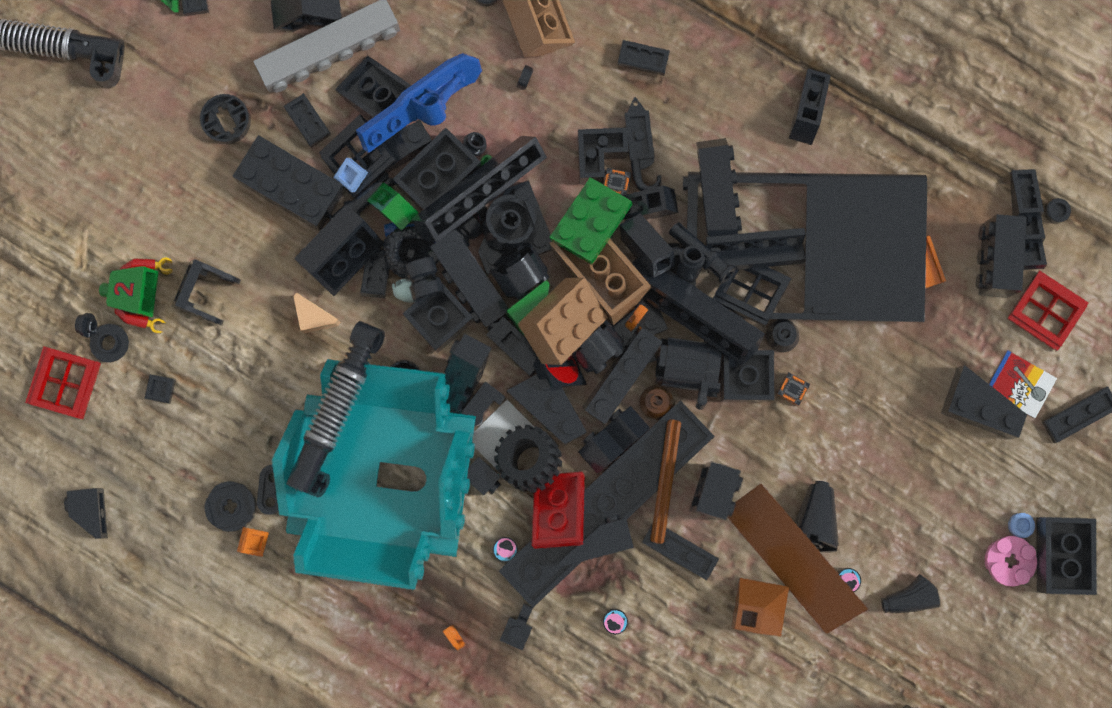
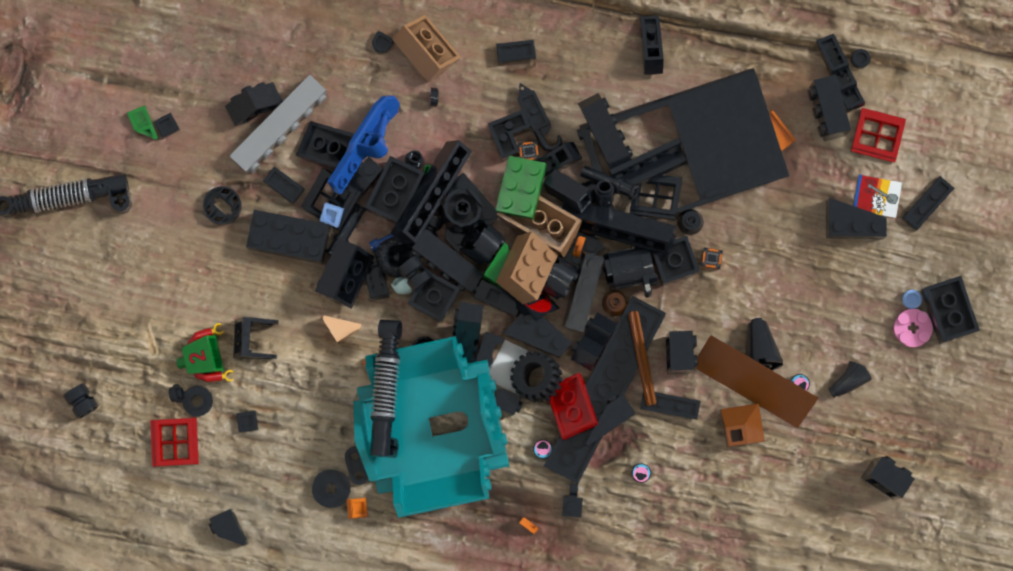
camera: 15 degrees left, 0 degrees up
green panel [367,182,419,230] -> none

